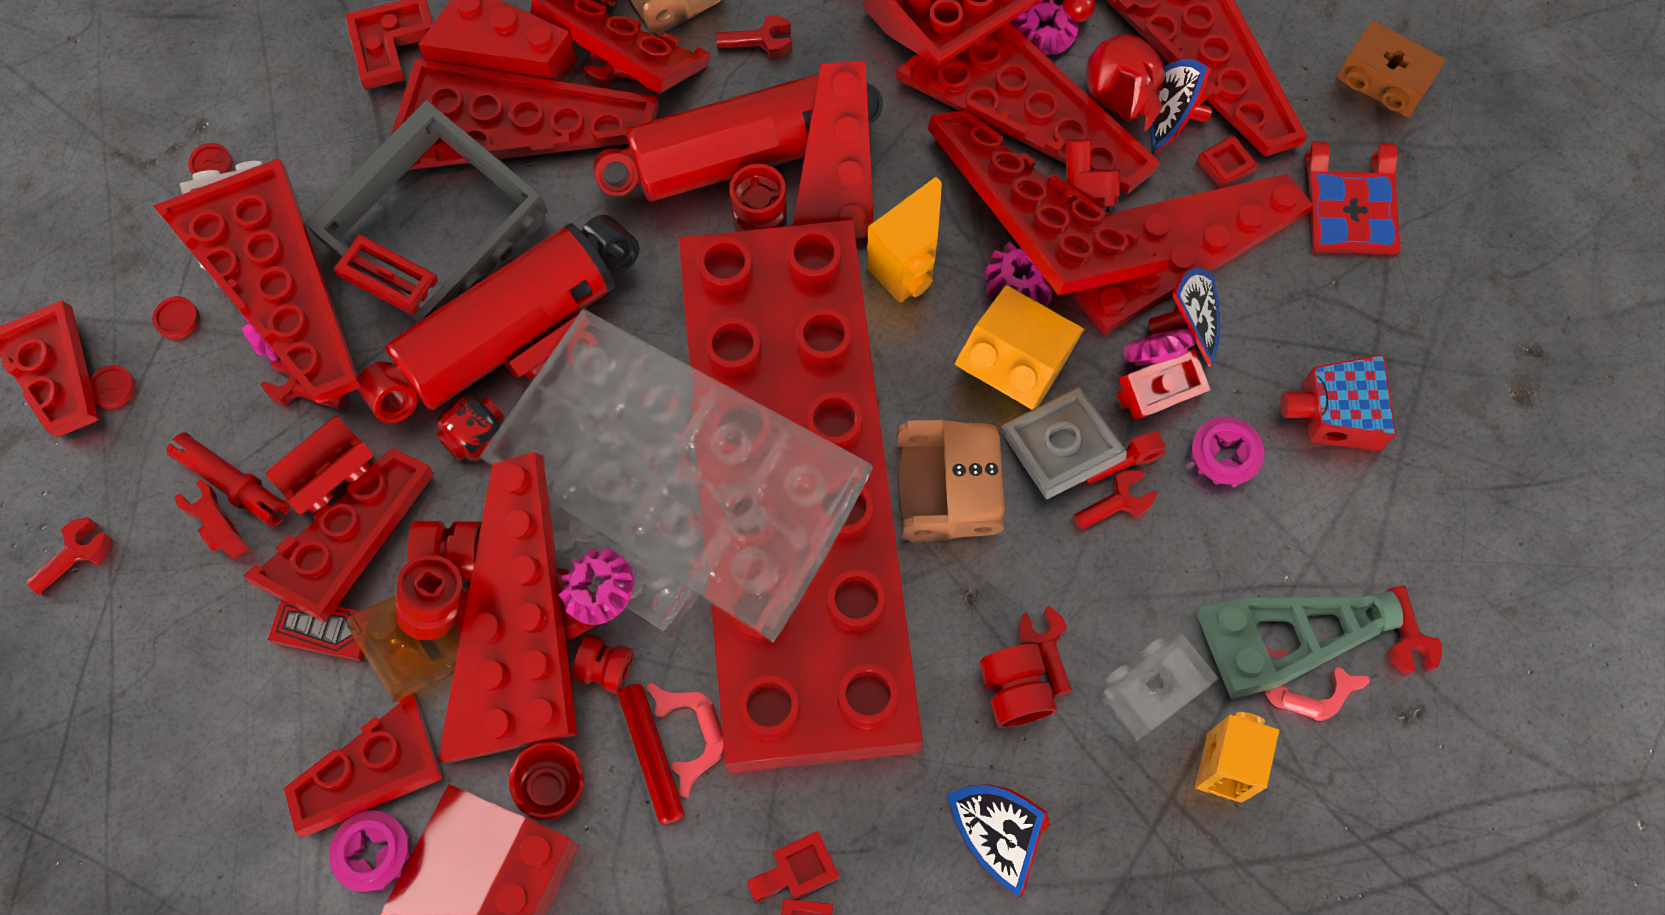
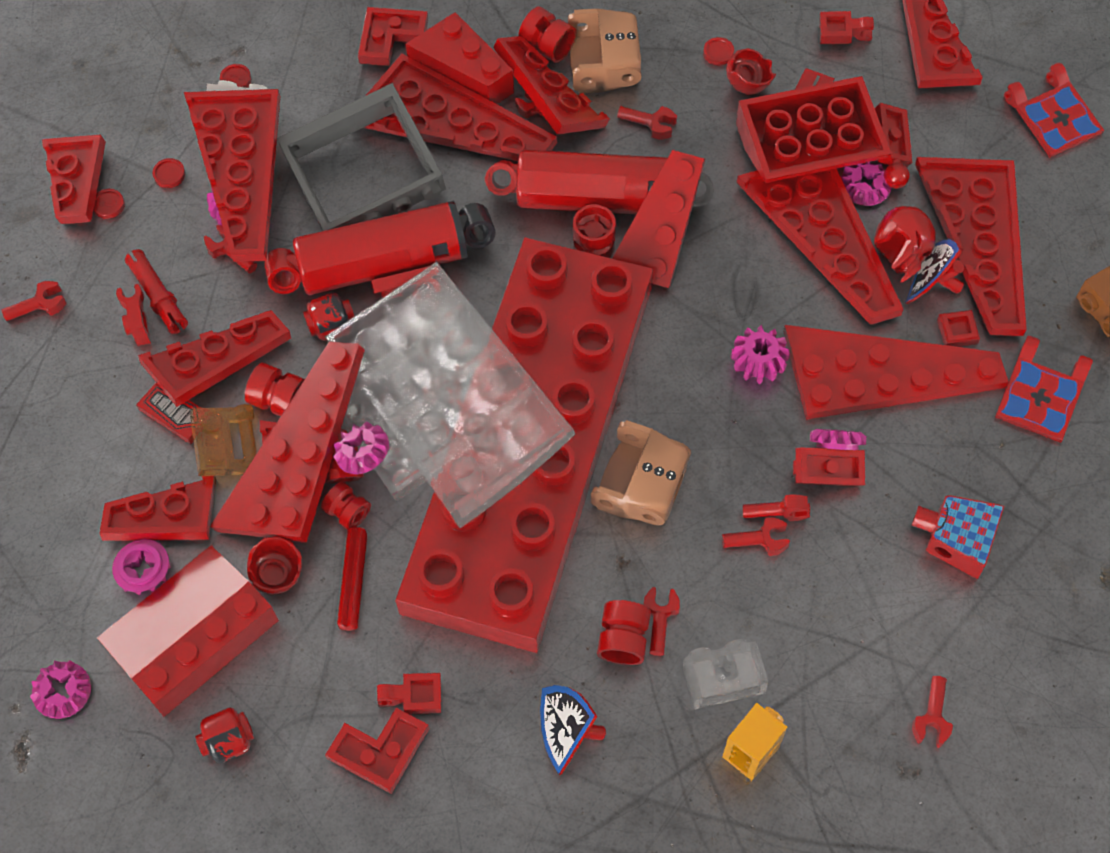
camera: 25 degrees right, 5 degrees down
red bracket [265,416,375,515] -> none
red tile [334,234,438,316] -> none
red wheel [395,555,462,640] -> none
coral helmet [647,683,724,799] -> none
light orange slope [866,177,942,304] -> none
red wing [927,110,1171,295] -> none
light orange slope [954,285,1085,410] -> none
light grey plate [1001,387,1126,500] -> none
red piece [1066,139,1120,212] -> none
shield [1148,268,1220,367] -> none
dark pink gear [1191,417,1265,488] -> none
sand green plate [1197,591,1403,699] -> none
coral helmet [1265,645,1370,721] -> none

